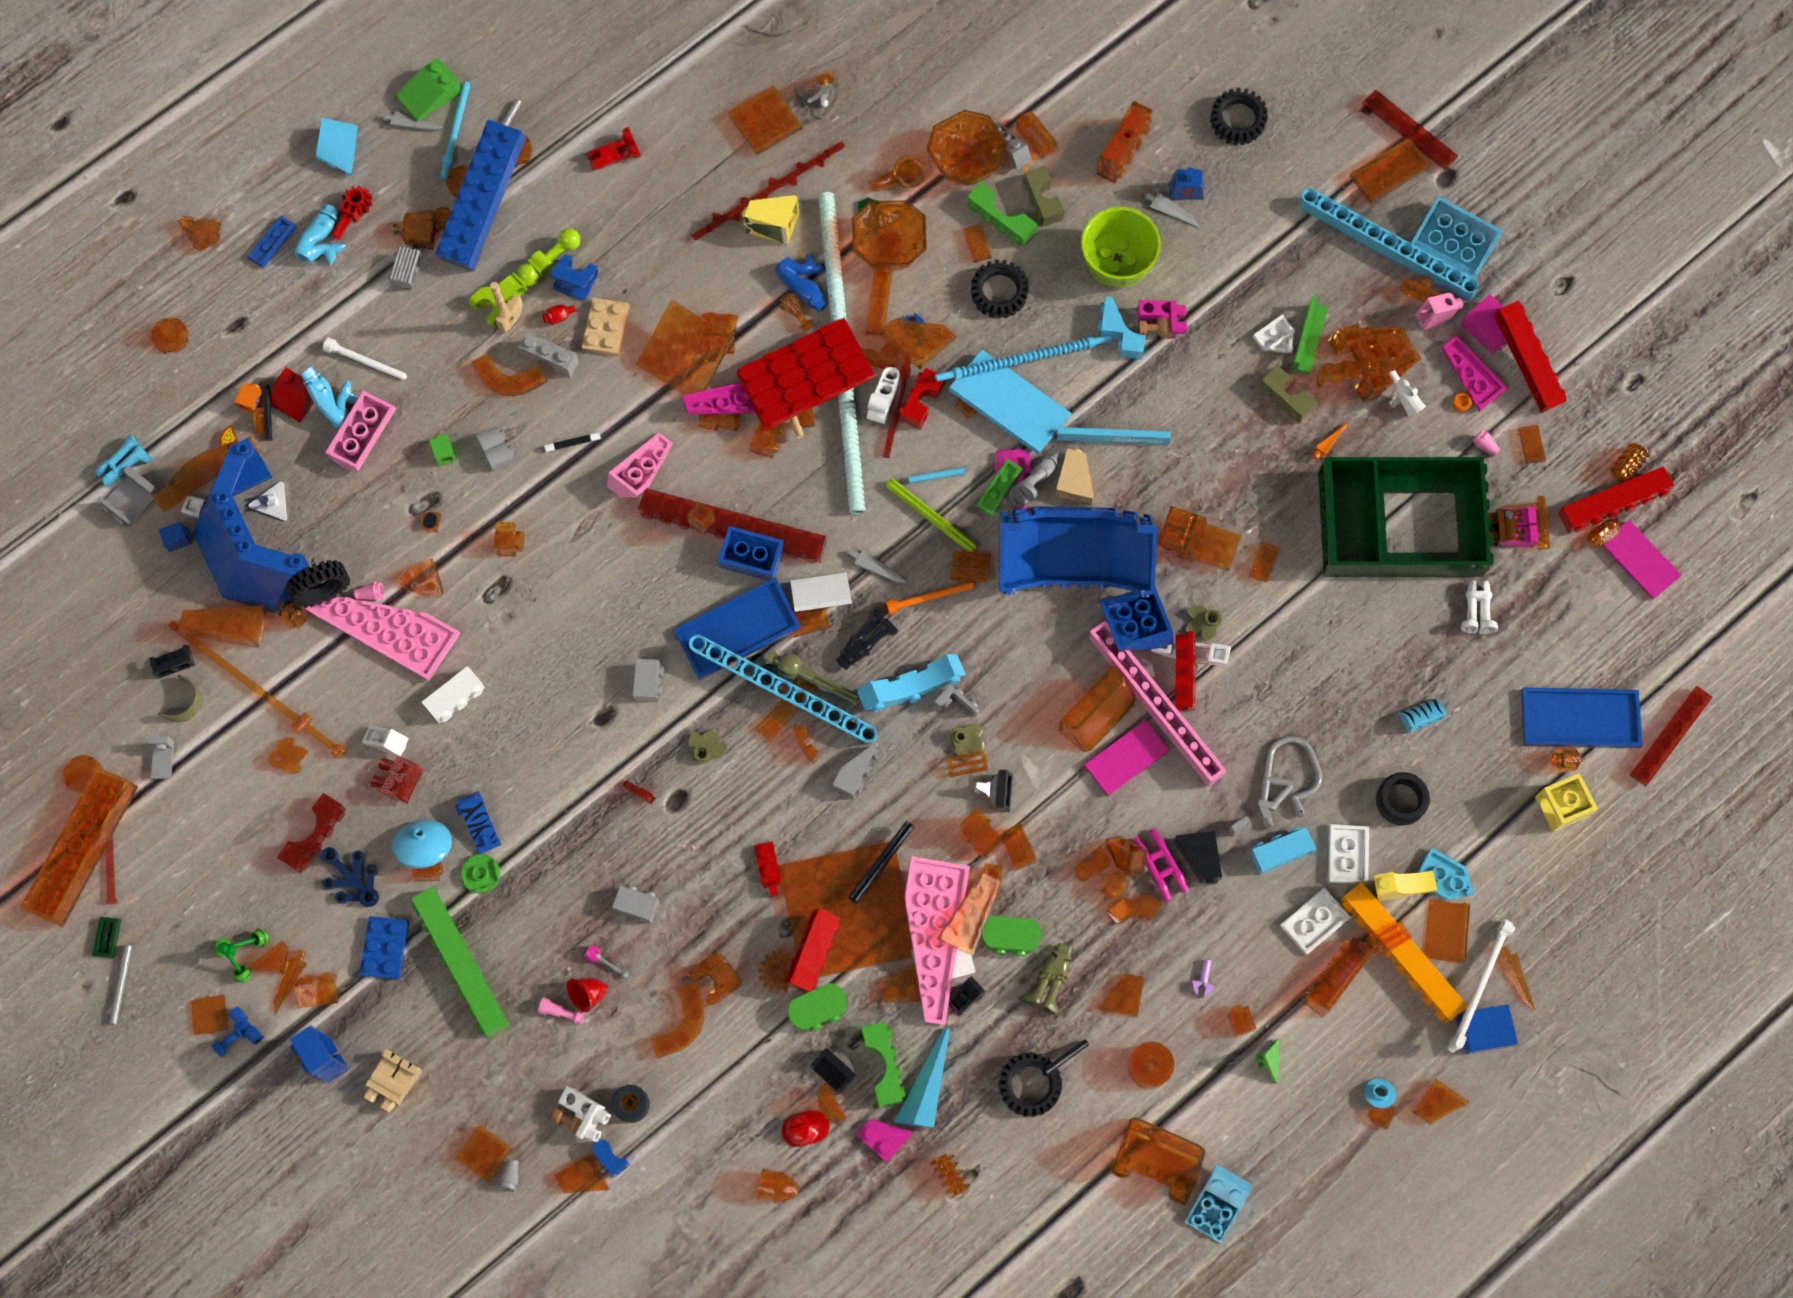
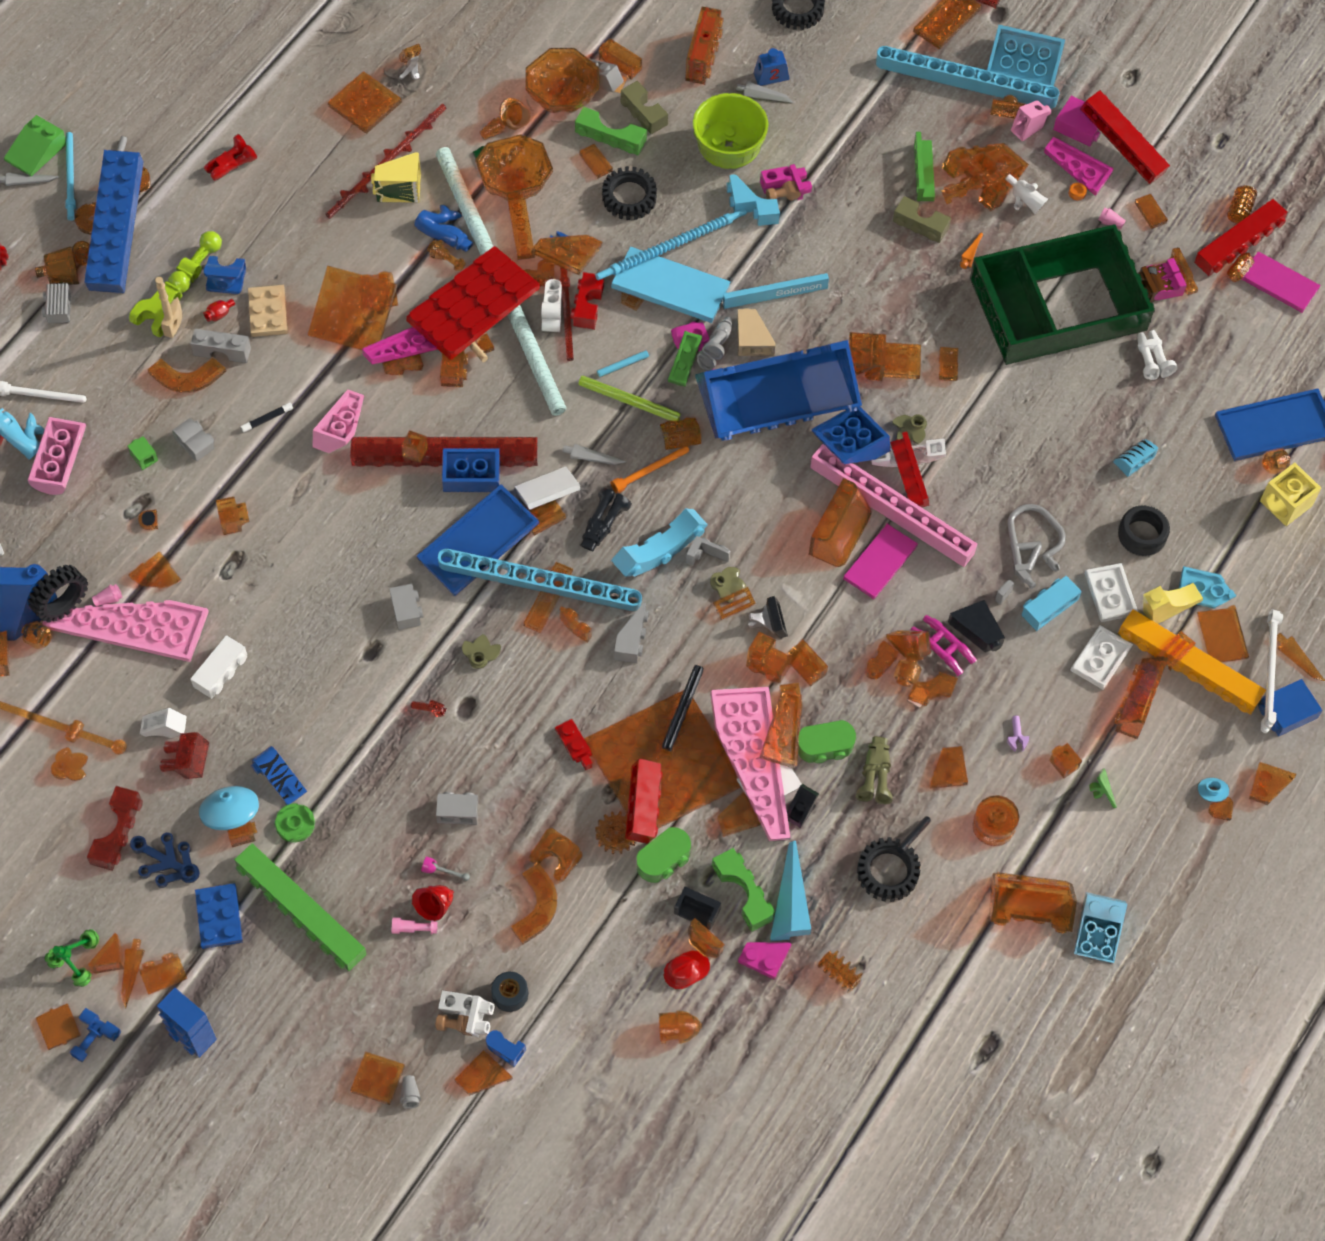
camera: 20 degrees left, 10 degrees down
tan hips [363,1049,422,1113] -> none
olive piece [765,650,859,704] -> none
white slope [1252,314,1295,353] -> none

